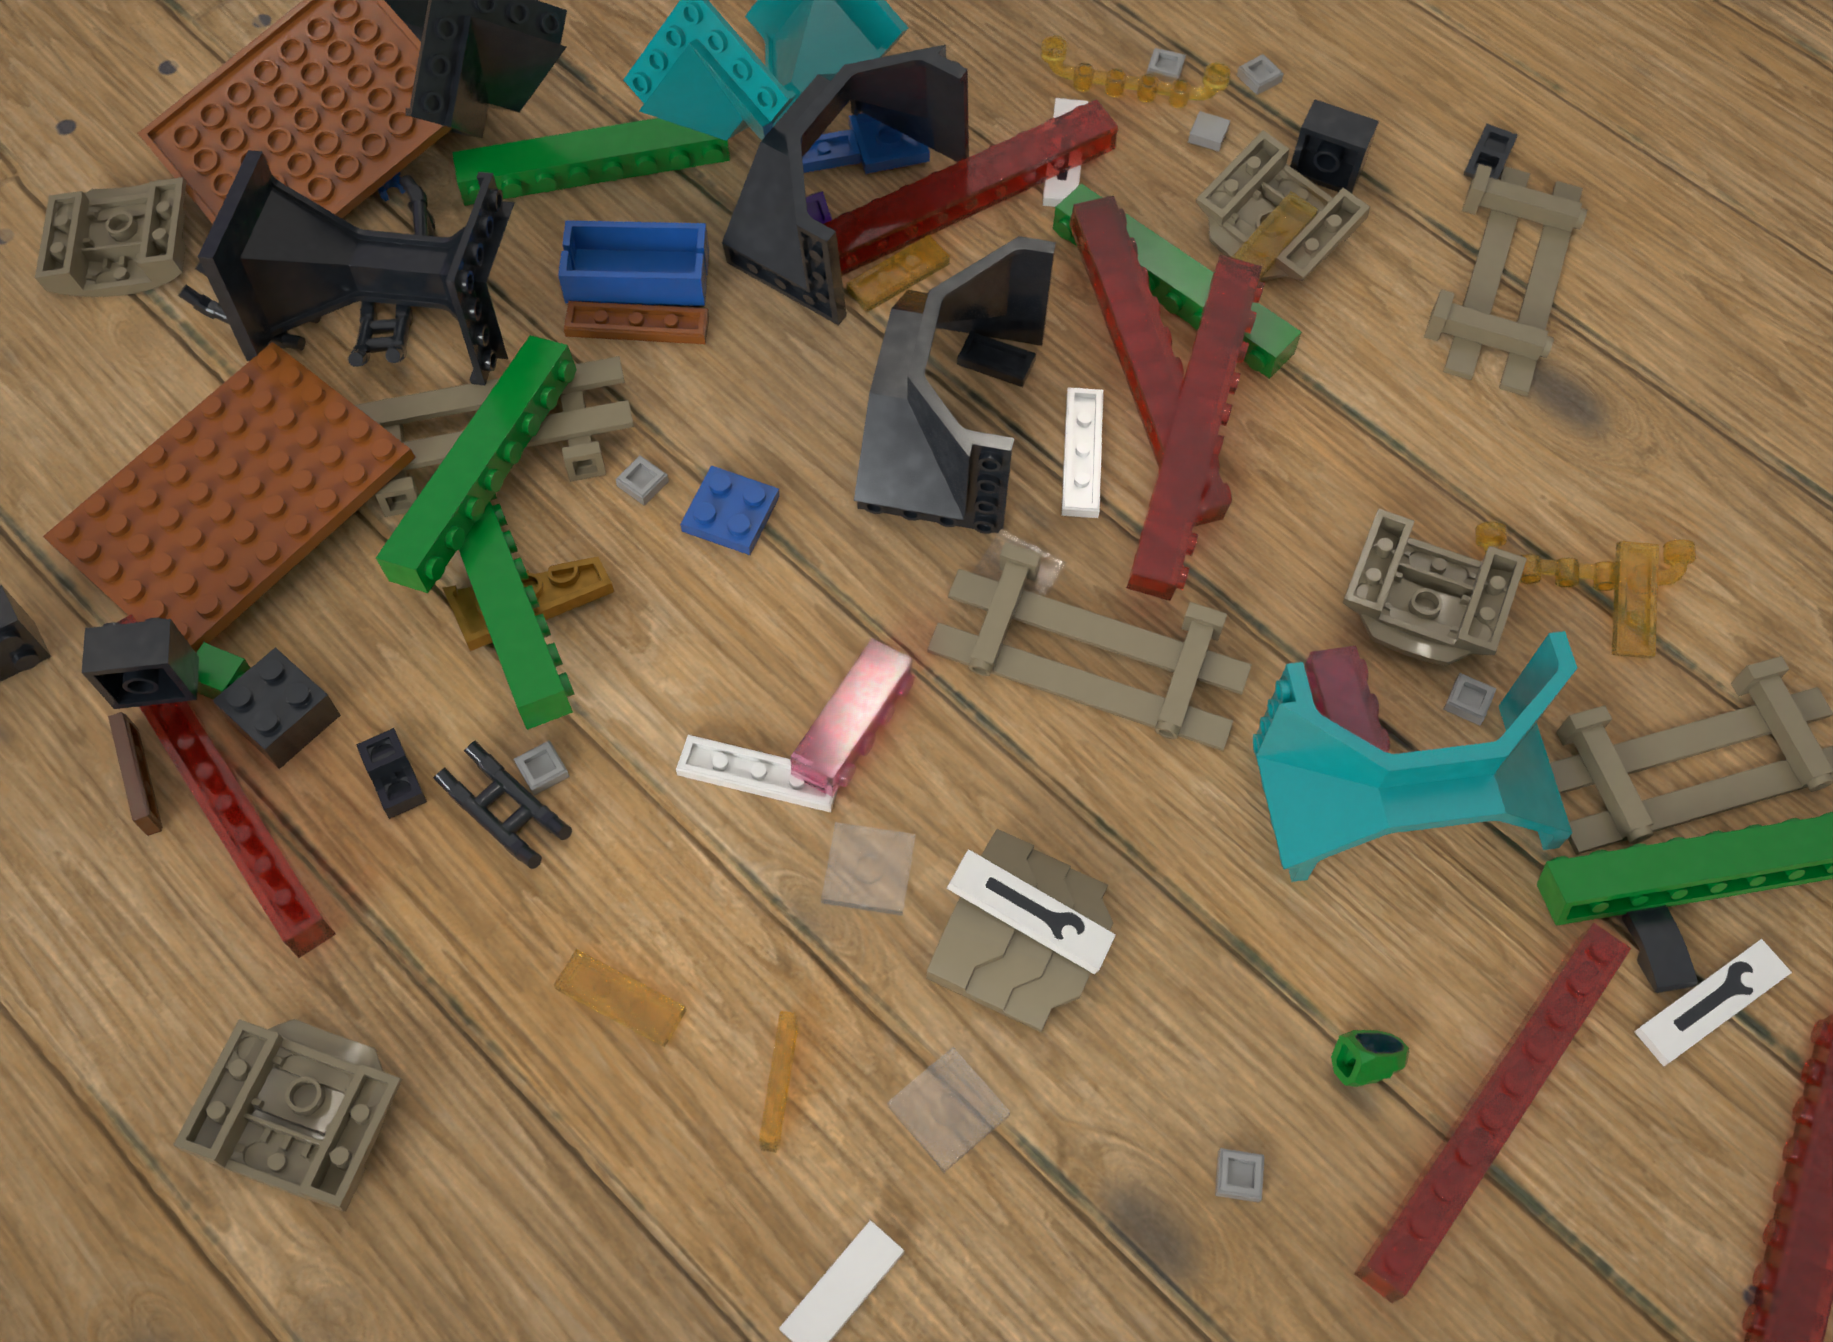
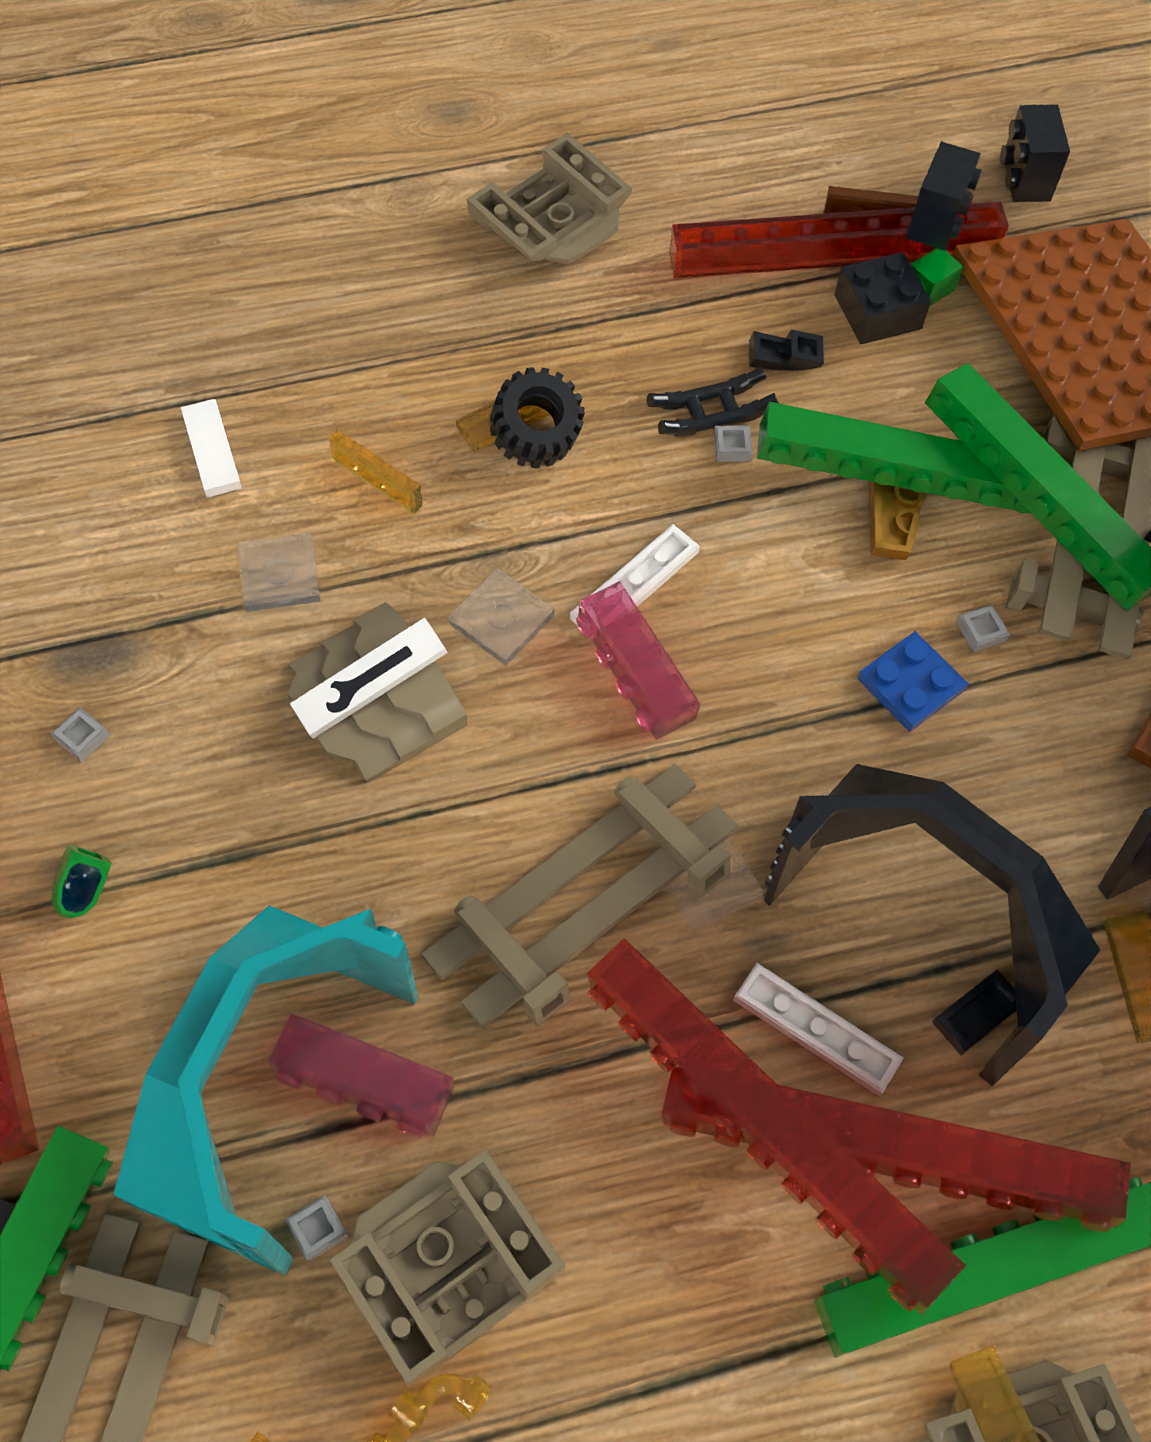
camera: 120 degrees right, 0 degrees up
none -> black tyre [489,367,585,468]

